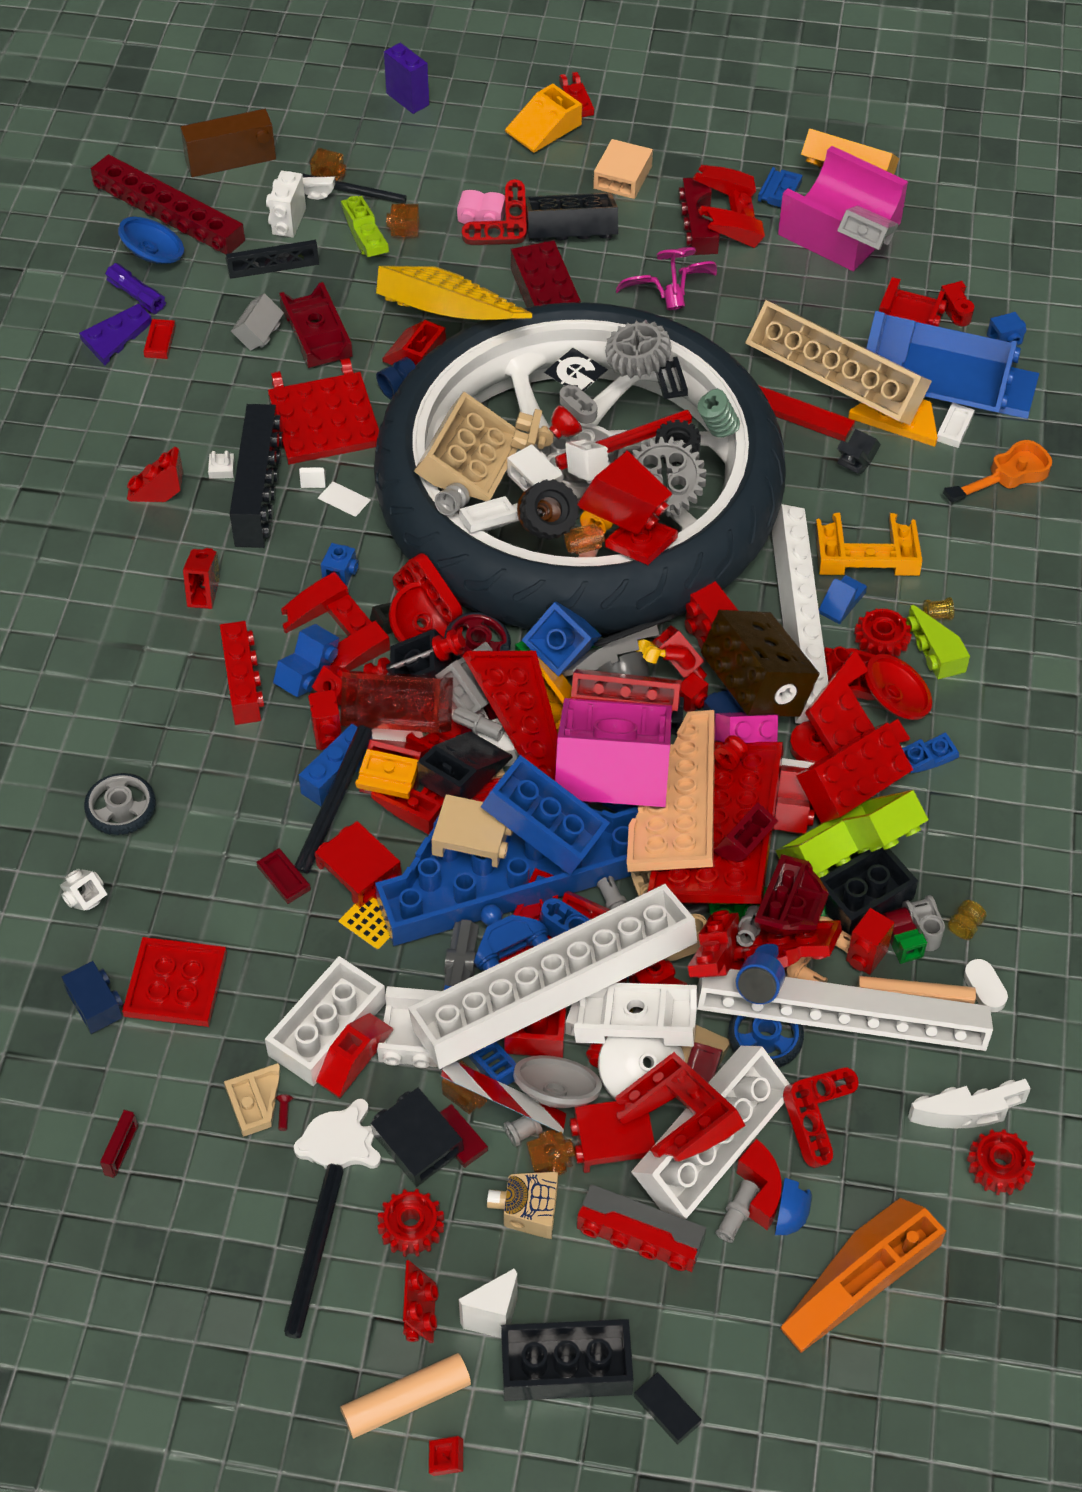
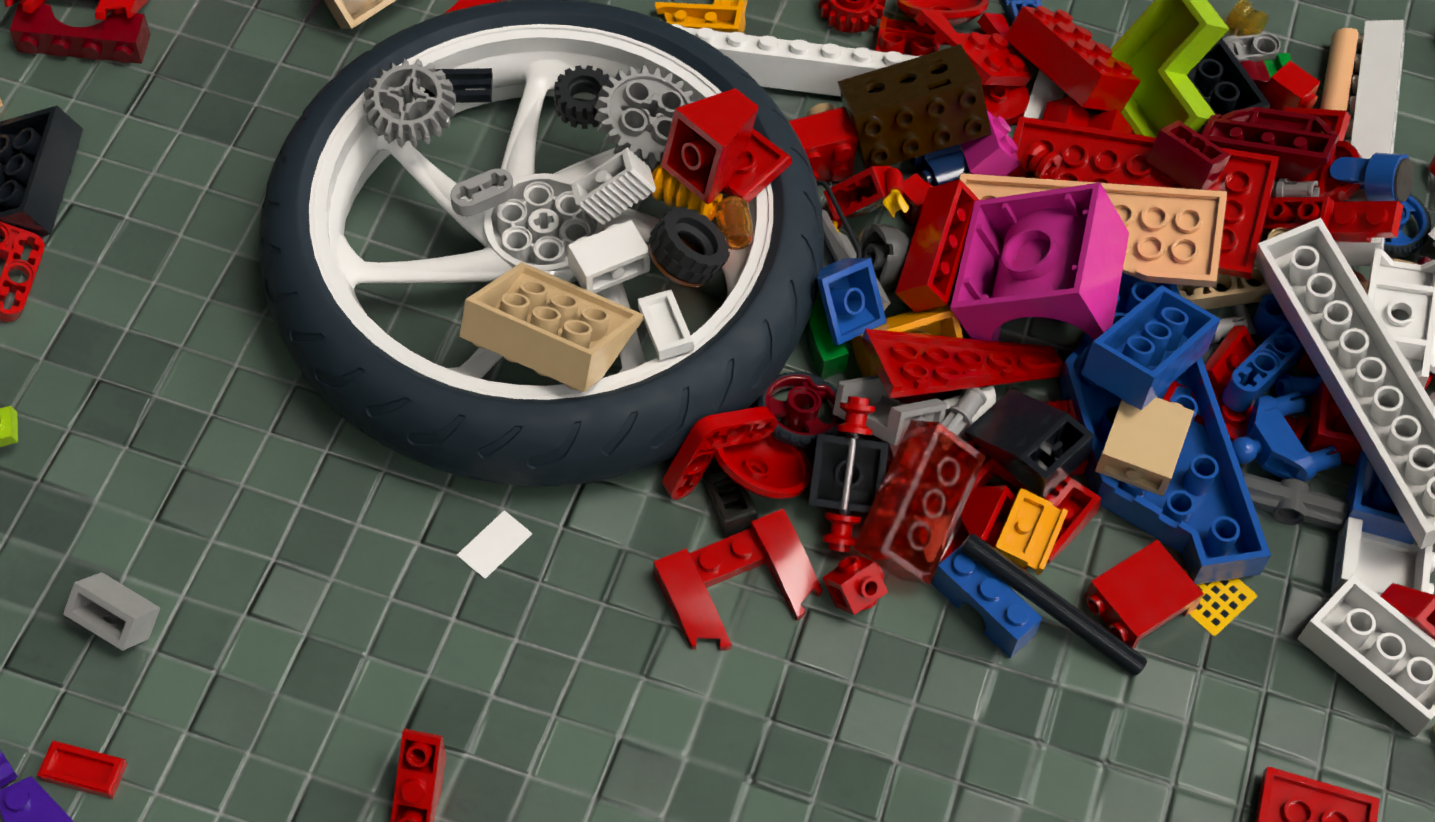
camera: 85 degrees left, 5 degrees up
red torso [183,548,220,609] -> none
white tile [208,451,235,479] -> none
red brick [220,621,264,725] -> none
black brick [230,404,284,548] -> none
dark red tile [256,848,311,904] -> none
red plate [268,358,379,465] -> none
blue brick [273,624,340,697] -> none
dark red piece [279,282,353,368] -> none
white slope [300,468,326,488] -> none
red brick [308,690,342,750] -> none
blue brick [321,543,359,586] -> none
yellow wedge [376,266,532,320] -> none
dark blue wheel [376,357,416,399] -> none
red slope [382,320,446,365] -> none
light grey wheel [434,483,470,516] -> none
dark red brick [511,240,581,307] -> none
tan hips [511,409,554,450] -> none
sticker [544,348,608,391] -> none
red brick [549,405,582,439] -> none
red axle [555,410,692,470] -> none
dark pink plant [616,247,717,310] -> none
sand green piece [697,388,740,437] -> none
blue slope [819,575,867,624] -> none
white tile [964,959,1008,1012] -> none

